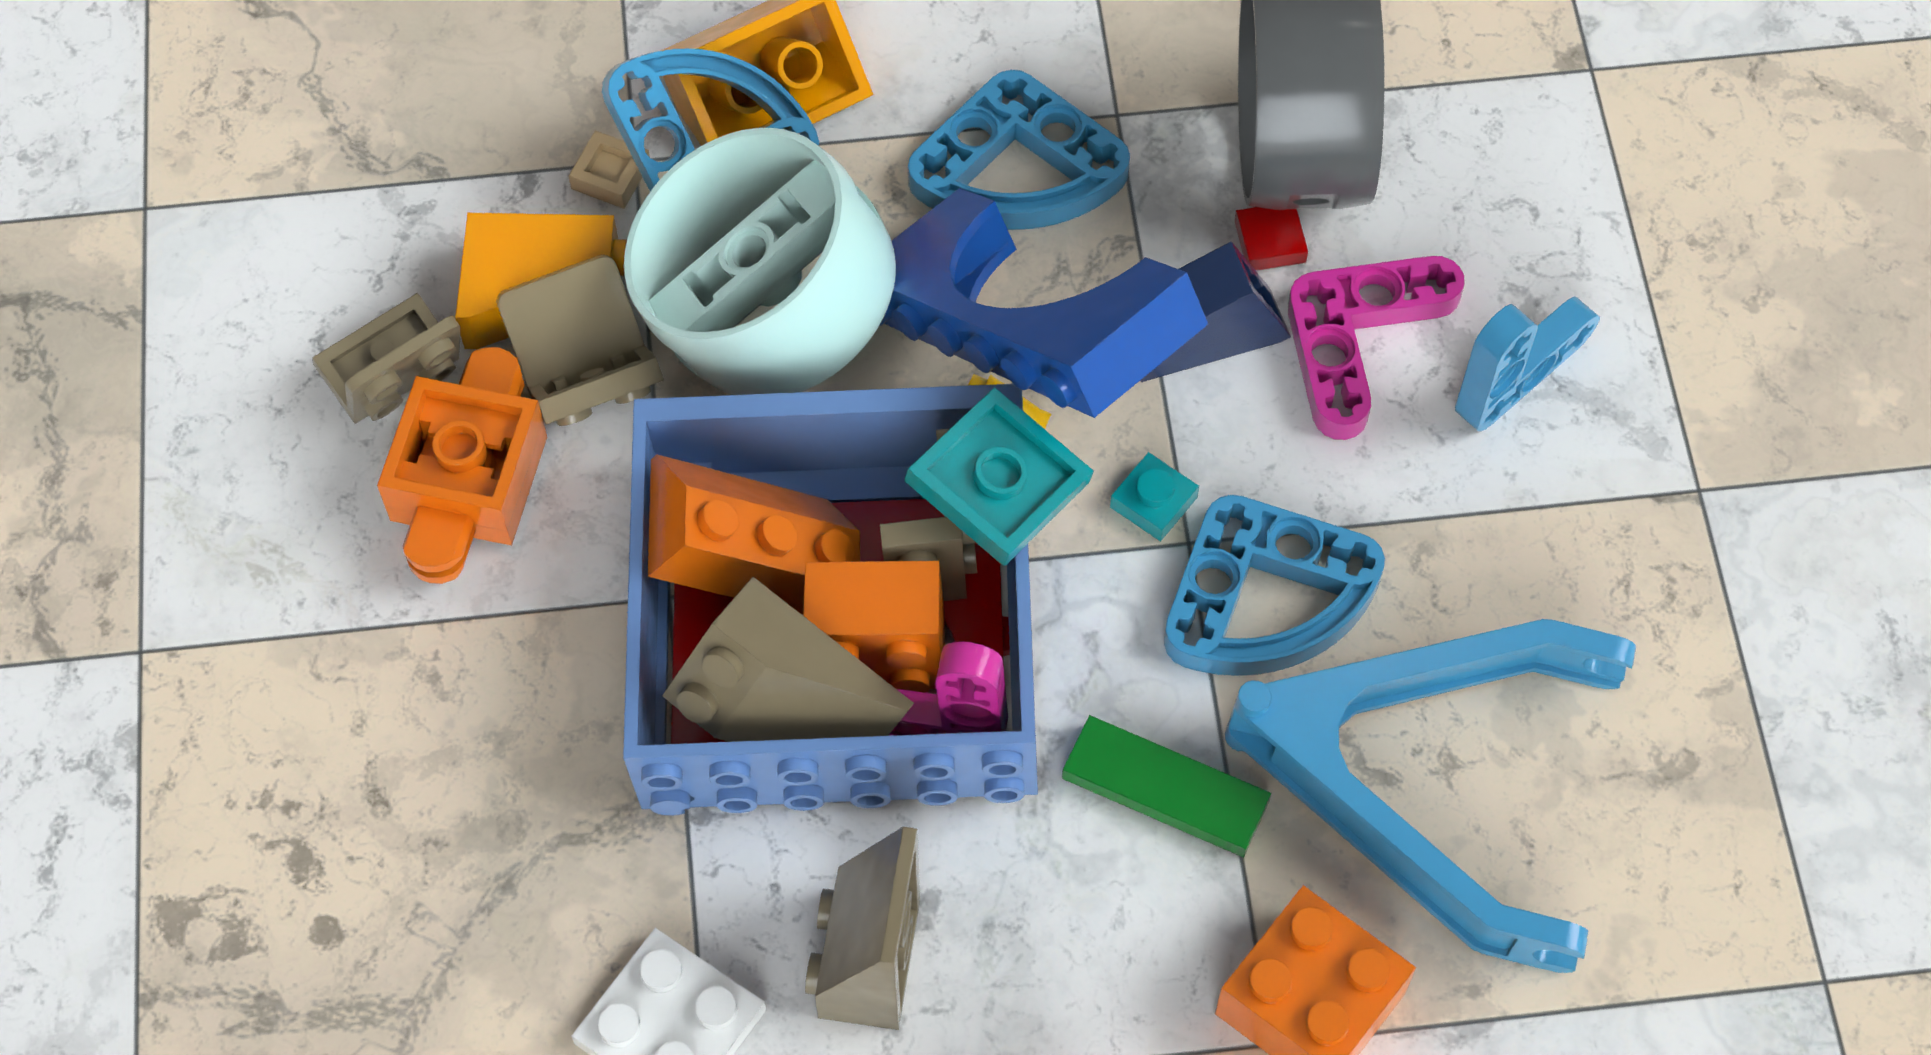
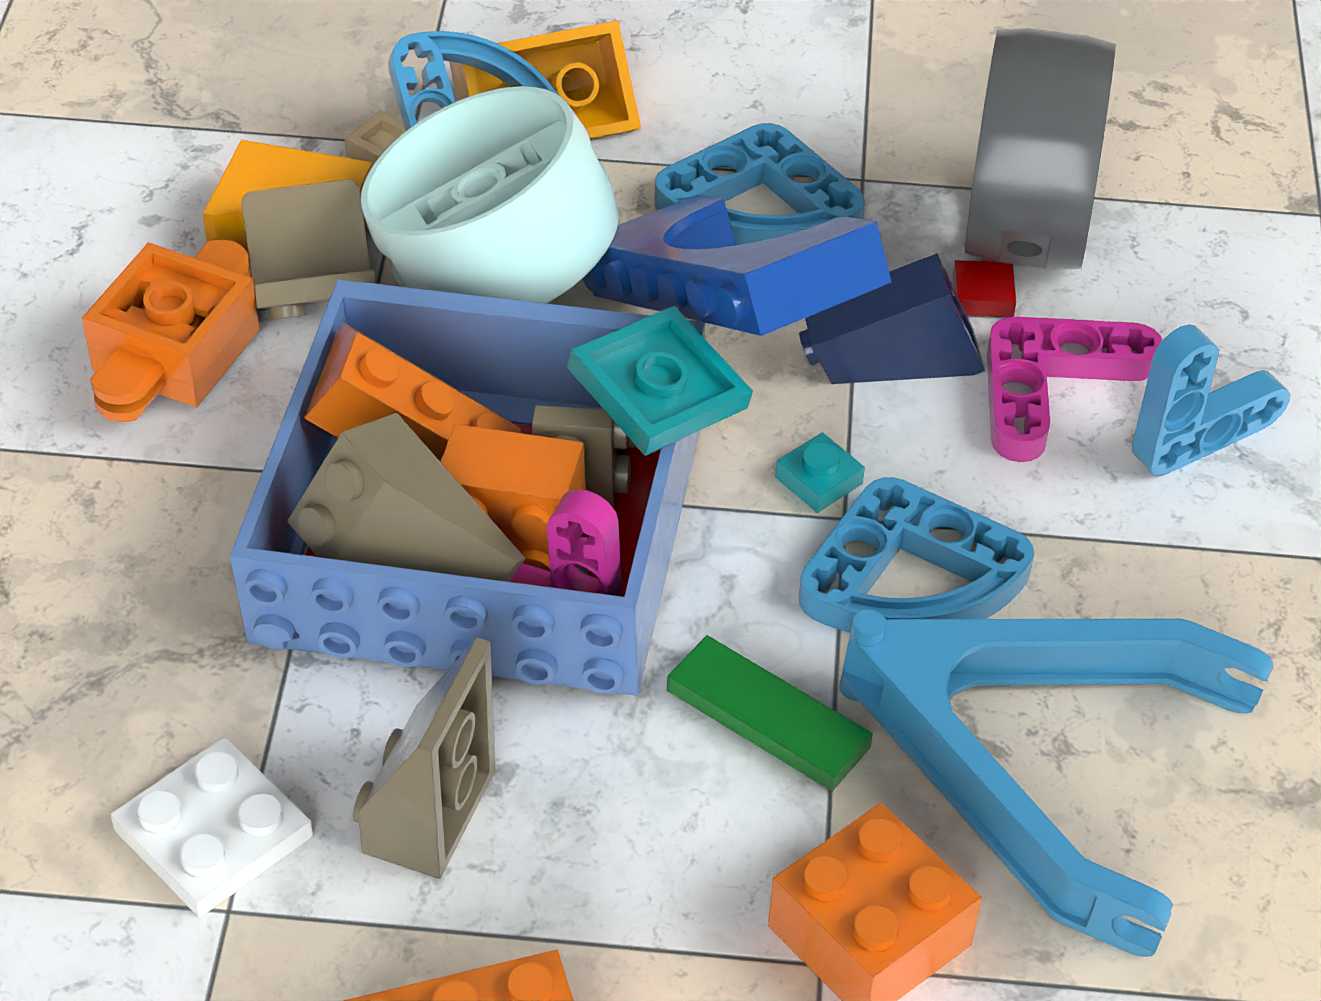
camera: 10 degrees right, 15 degrees down
dark tan bracket [312,293,460,424] -> none

